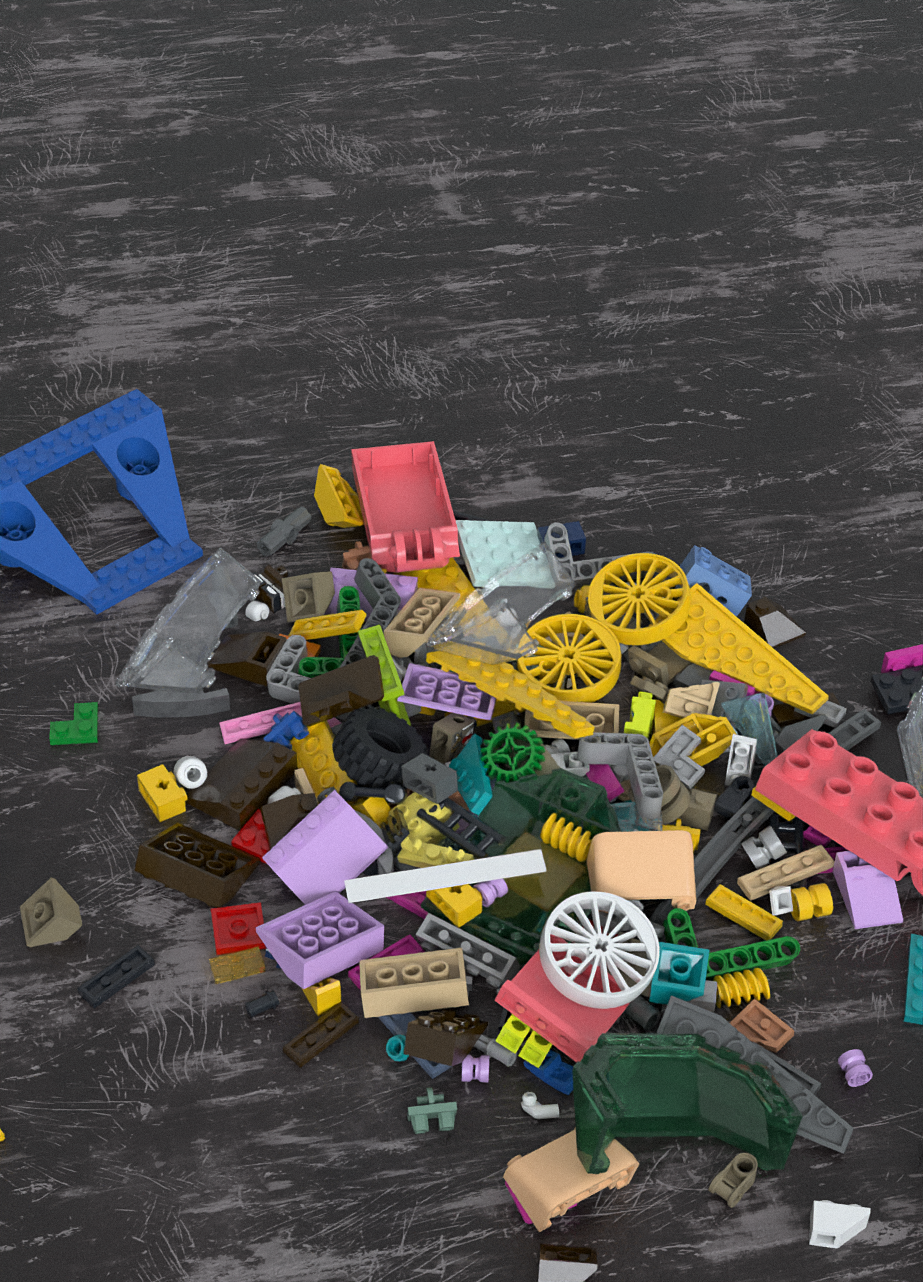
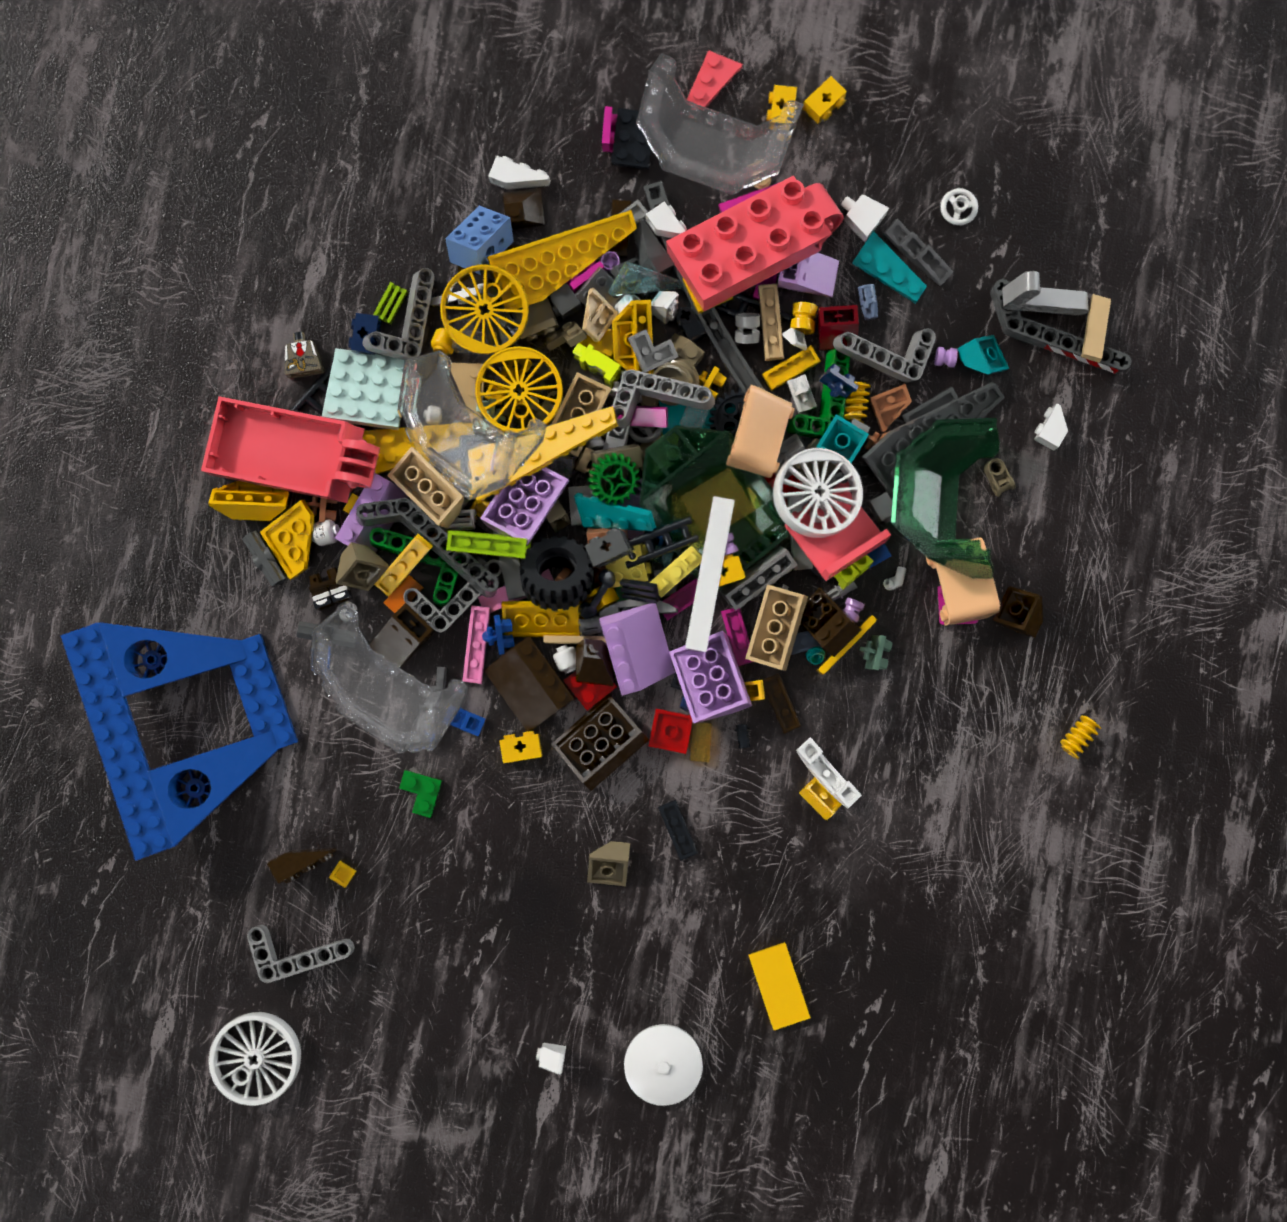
camera: 65 degrees left, 40 degrees up
white head [174,756,207,789] -> none
dark brown bracket [298,655,384,727] -> none
yellow piece [540,813,592,862] -> none
none -> yellow plate [260,500,315,580]
none -> torso [285,332,325,379]
none -> white head [312,519,340,546]
none -> lime tile [373,282,408,325]
none -> blue slope [442,704,486,736]
none -> white slope [488,156,550,189]
none -> white slope [646,201,687,238]
none -> white hips [787,375,817,414]
none -> white slope [796,737,861,808]
none -> yellow slope [799,777,842,820]
none -> yellow tile [816,615,877,675]
none -> dark red slope [817,305,859,350]
none -> dark blue hips [819,364,858,398]
none -> light grey beam [833,328,936,383]
none -> sand blue hinge [858,284,878,320]
none -> teal slope [957,335,1009,375]

